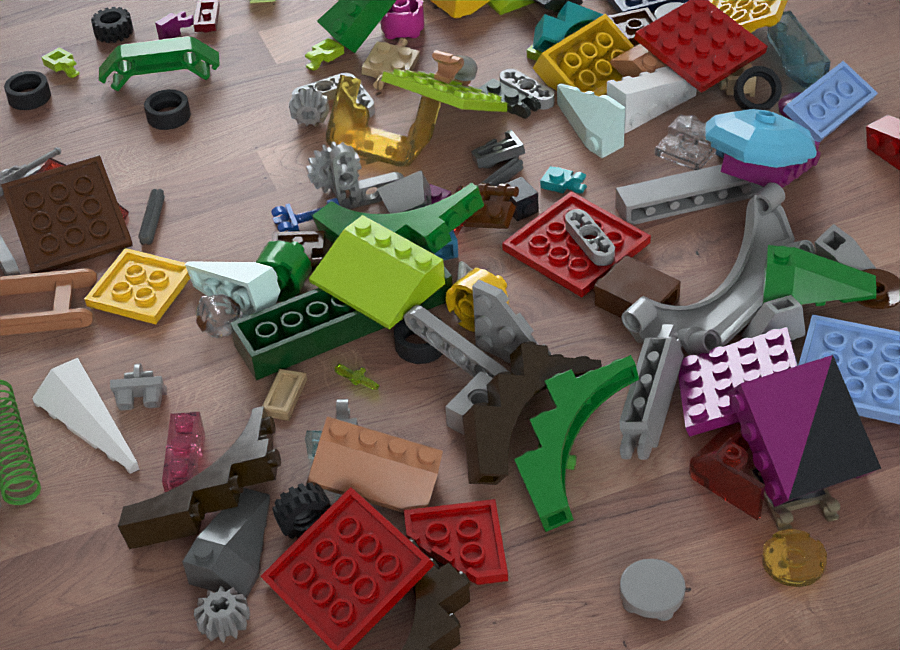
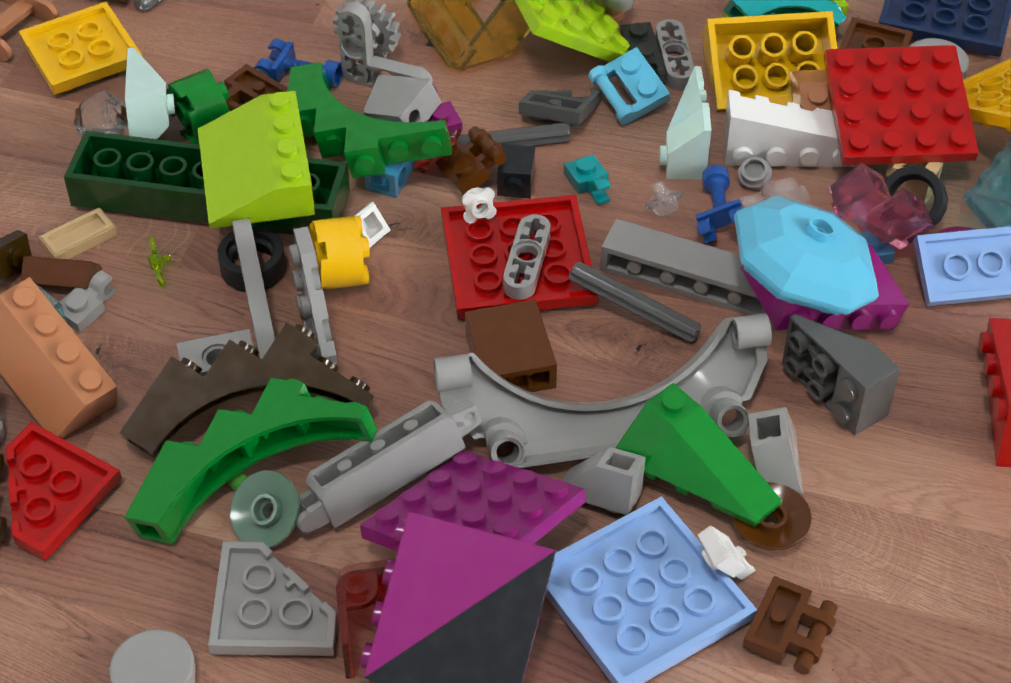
camera: 35 degrees right, 5 degrees up
none -> reddish brown slope [21,256,102,288]
none -> light grey plate [208,541,337,656]
none -> sand green dish [230,470,300,548]
none -> white plate [461,187,496,223]
none -> dark grey axle [569,262,701,342]
none -> medium azure plate [588,47,671,125]
none -> clear plant [644,180,683,216]
none -> blue bar [696,165,744,244]
none -> white plate [698,525,756,580]
none -> light grey plate [738,156,772,189]
none -> dark grey slope [782,314,900,436]
none -> clear pink arch [828,163,934,250]

